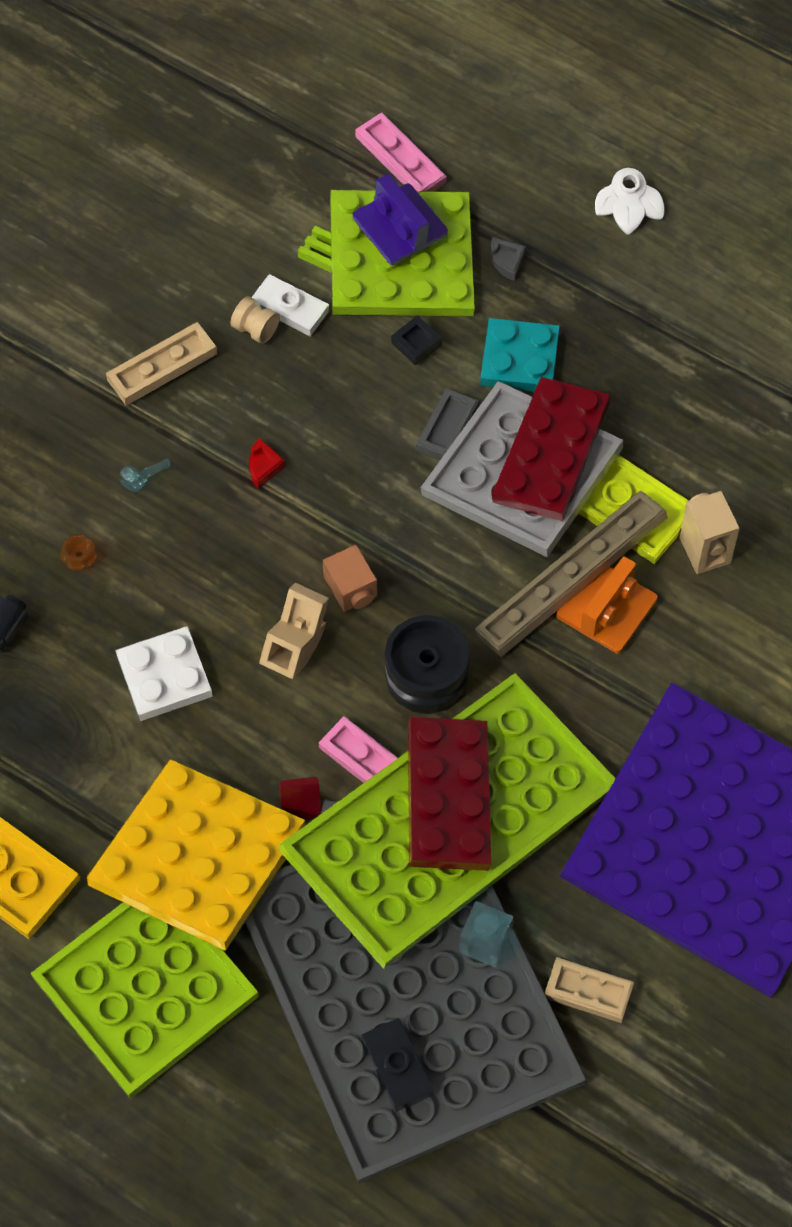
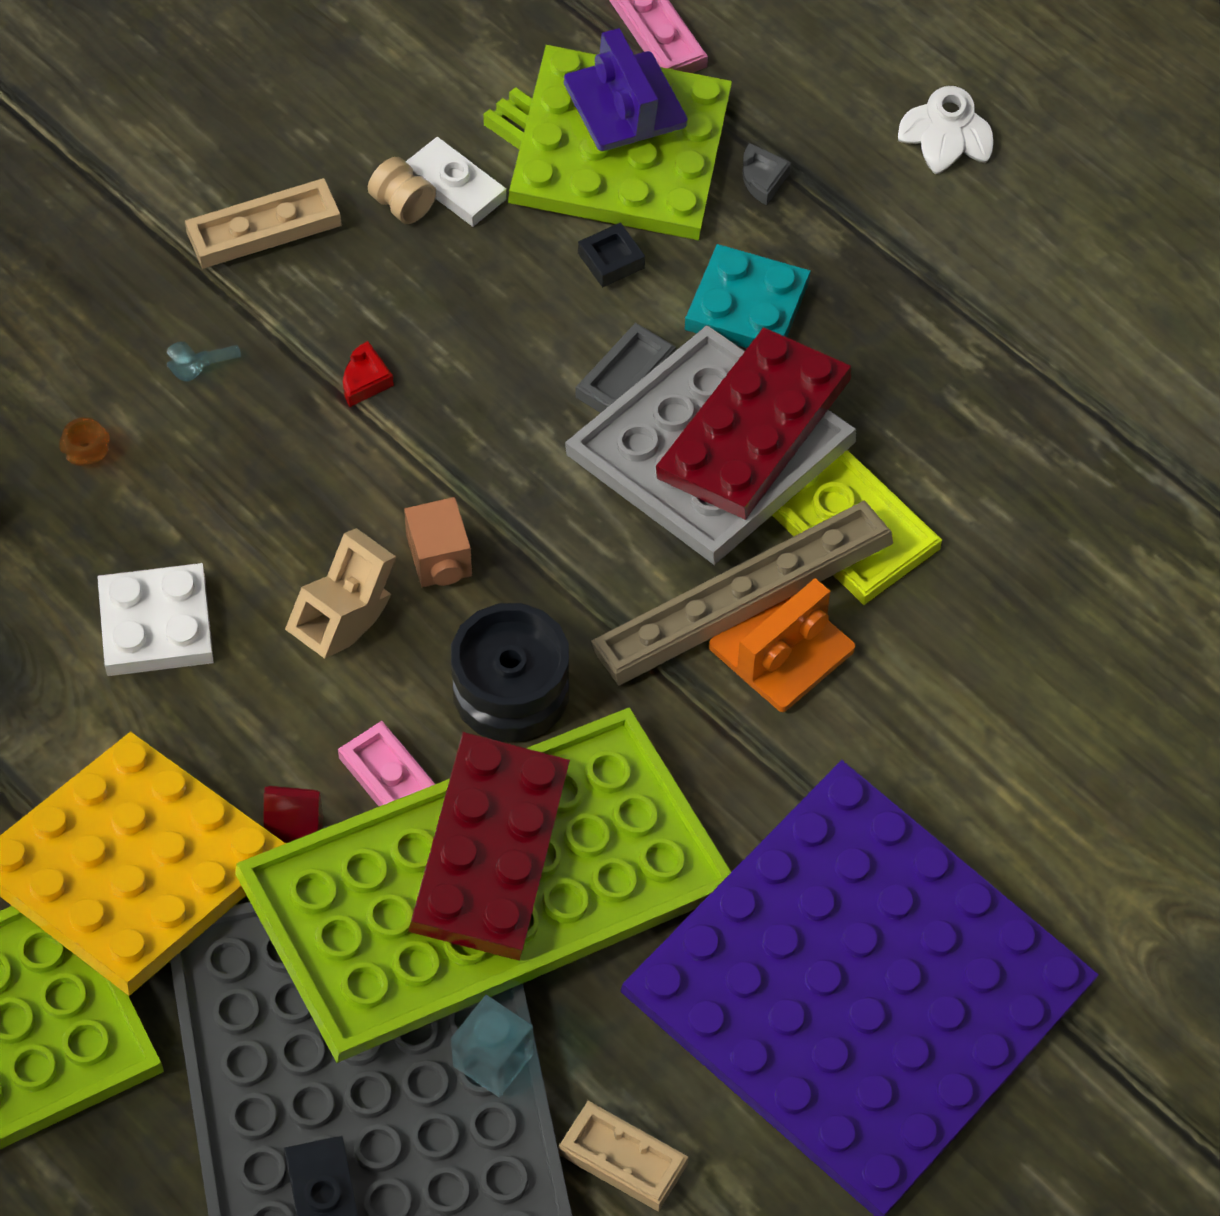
camera: 10 degrees right, 5 degrees down
tan brick [679,491,739,575] -> none

